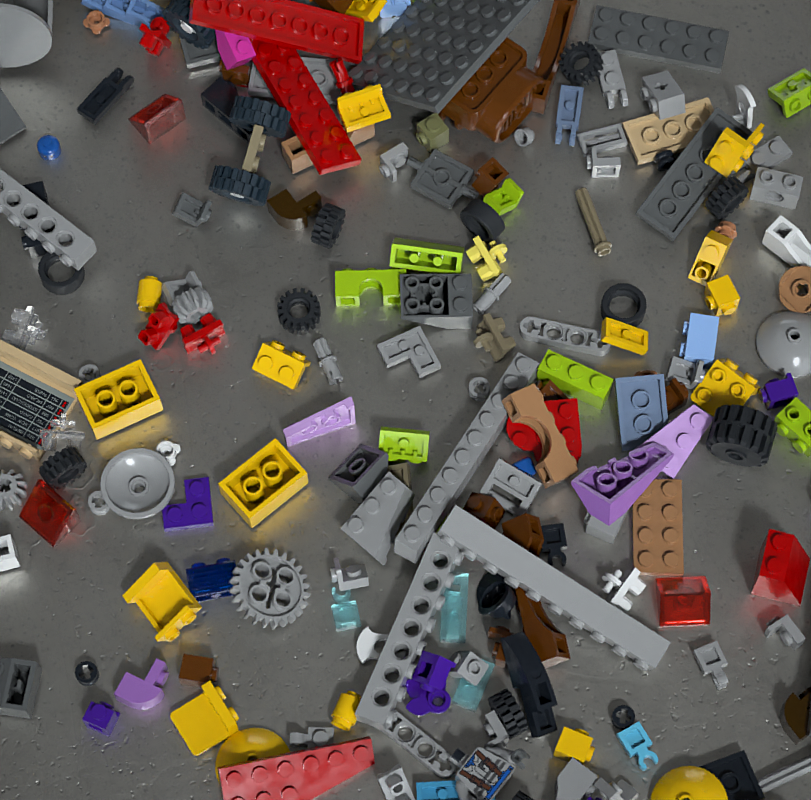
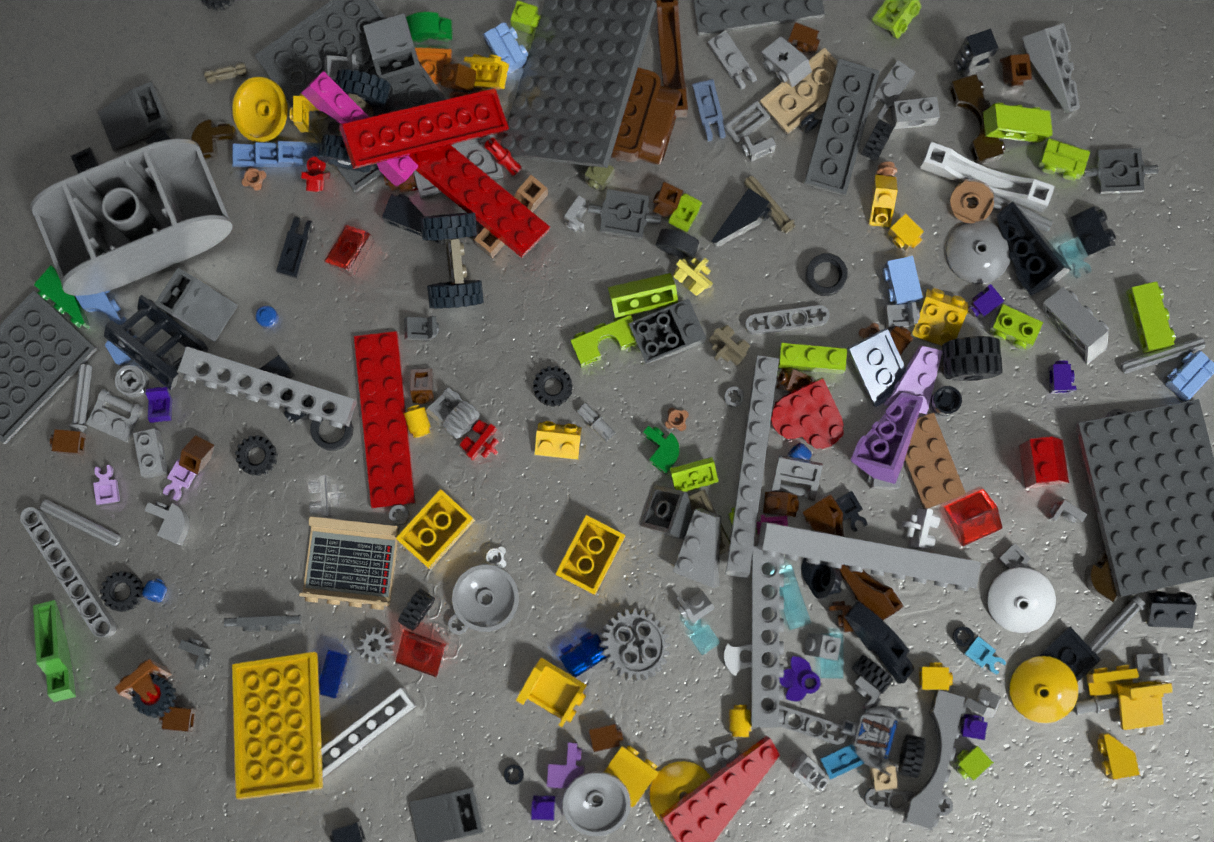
camera: 20 degrees left, 15 degrees up
clear hips [39,413,85,452] -> none
red hips [138,302,180,350] -> none
dark purple plate [162,477,214,532] -> none
dark brown brick [267,189,322,230] -> none
lavender wing [283,397,356,447] -> none
black tyre [311,203,346,249] -> none
yellow bracket [337,84,391,133] -> none
light grey plate [377,326,441,378] -> none
dark purple brick [412,650,456,693] -> none
light grey axle [473,273,511,315] -> none
medium nougat arch [502,383,579,489] -> none
light grey hinge [514,127,535,147] -> none
black tyre [559,41,604,86] -> none
yellow plate [601,317,648,355] -> none
yellow bracket [704,123,765,178] -> none
white piece [731,84,756,129] -> none
none -> red plate [354,331,416,509]
none -> reddish brown bracket [410,368,434,404]
none -> light grey dish [563,771,631,836]
none -> green brick [643,426,679,475]
none -> nougat plate [665,408,689,431]
none -> black slope [711,188,773,247]
none -> reddish brown brick [788,22,821,53]
none -> black wheel [929,386,962,418]
none -> white dish [987,567,1056,633]

